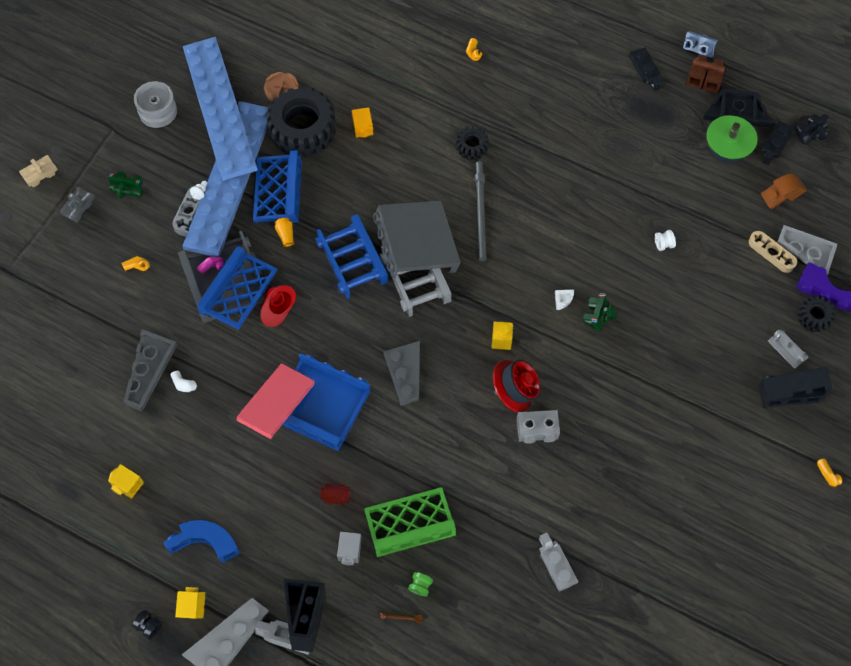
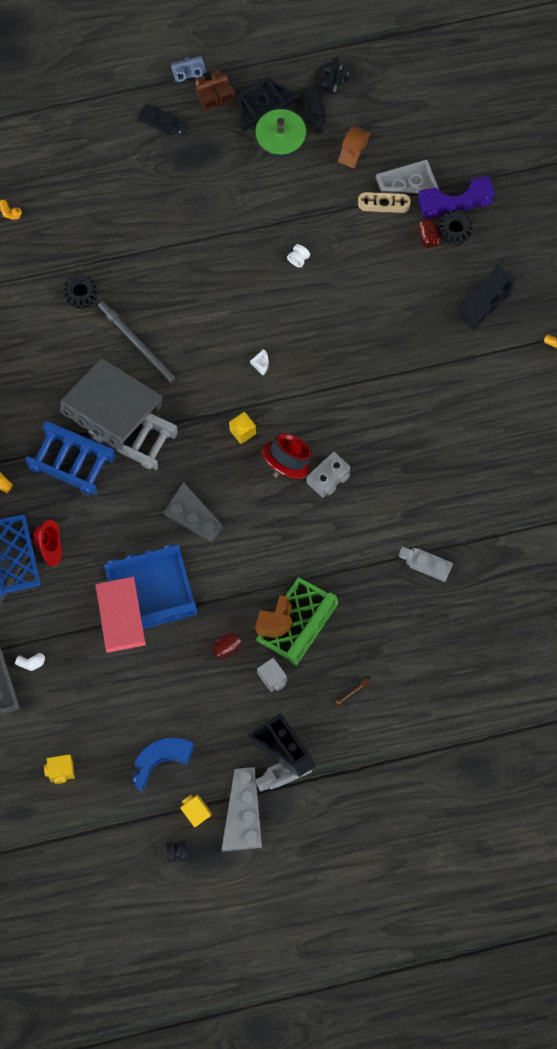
camera: 40 degrees left, 5 degrees up
bright green wheel [408,572,433,596] -> none
dark green hips [583,293,617,332] -> none
light grey hinge [768,329,809,369] -> none
none -> dark orange brick [255,595,293,638]
none -> clear red brick [417,220,439,248]

